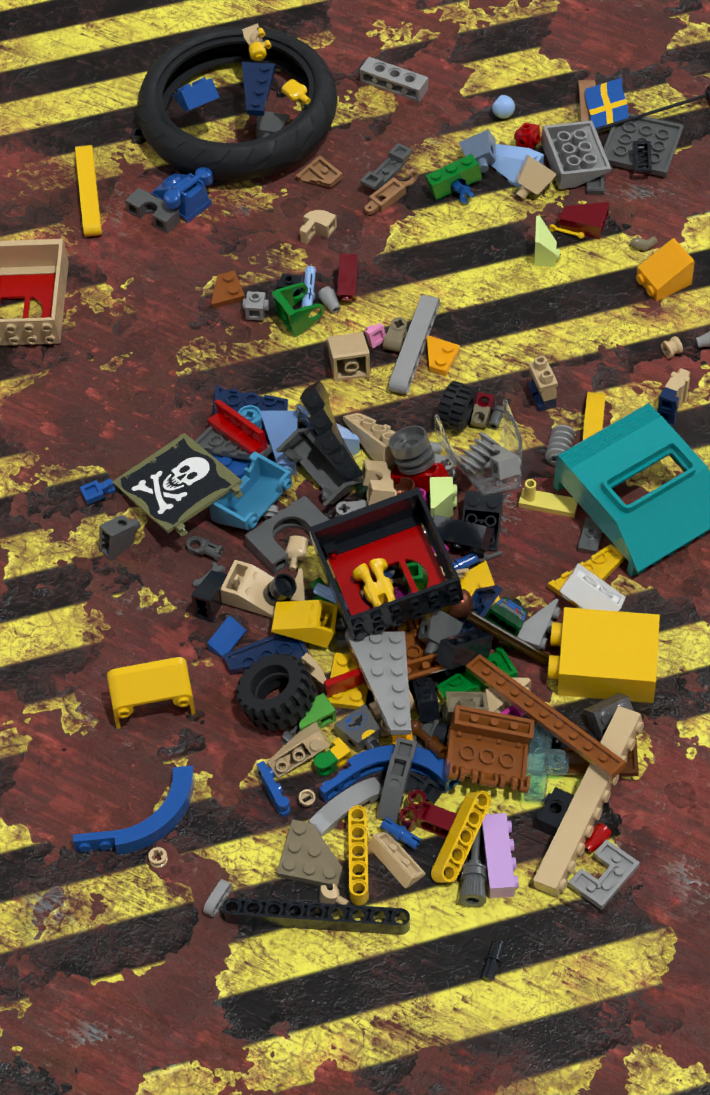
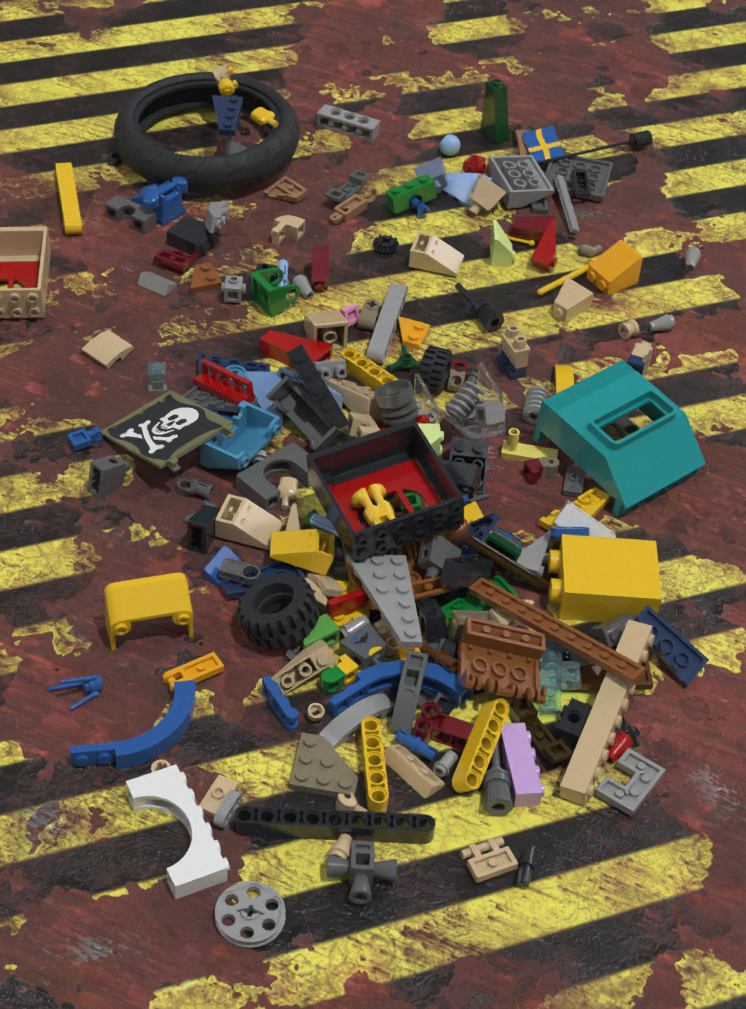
camera: 10 degrees left, 10 degrees down
blue slope [173,77,220,112] -> none
black wheel [263,573,297,607] -> none
none -> blue plant [48,674,103,711]
none -> tan slope [82,330,134,369]
none -> white arch [126,765,230,900]
none -> light grey slope [138,272,177,296]
none -> clear light blue brick [148,362,167,391]
none -> dark red wing [153,249,199,272]
none -> light orange plate [162,652,224,694]
none -> black brick [167,215,219,259]
none -> tan plate [199,775,239,818]
none -> light grey slope [205,200,230,233]
none -> light grey wedge [215,881,286,948]
none -> flat silver piece [219,557,261,586]
none -> red slope [259,330,332,369]
none -> tan slope [307,573,344,597]
none -> light grey hips [314,359,346,380]
none -> tan cone [327,834,352,860]
none -> dark grey brick [327,840,397,904]
none -> light grey cone [340,615,371,638]
none -> yellow beam [341,348,399,392]
none -> black gear [373,234,399,253]
none -> dark green piece [386,345,420,372]
none -> tan slope [409,232,464,276]
none -> light grey pin [433,750,458,777]
none -> black piece [455,283,505,333]
none -> tan plate [460,837,518,883]
none -> dark green slope [480,79,509,144]
none -> dark brown slope [509,699,573,764]
none -> leg [522,456,559,485]
none -> red slope [531,219,558,273]
none -> yellow piece [537,257,597,296]
none -> blue plate [550,527,590,540]
none -> tan slope [552,277,594,323]
none -> light grey axle [555,175,580,235]
none -> flat silver piece [608,416,640,438]
none -> dark blue wing [633,605,709,689]

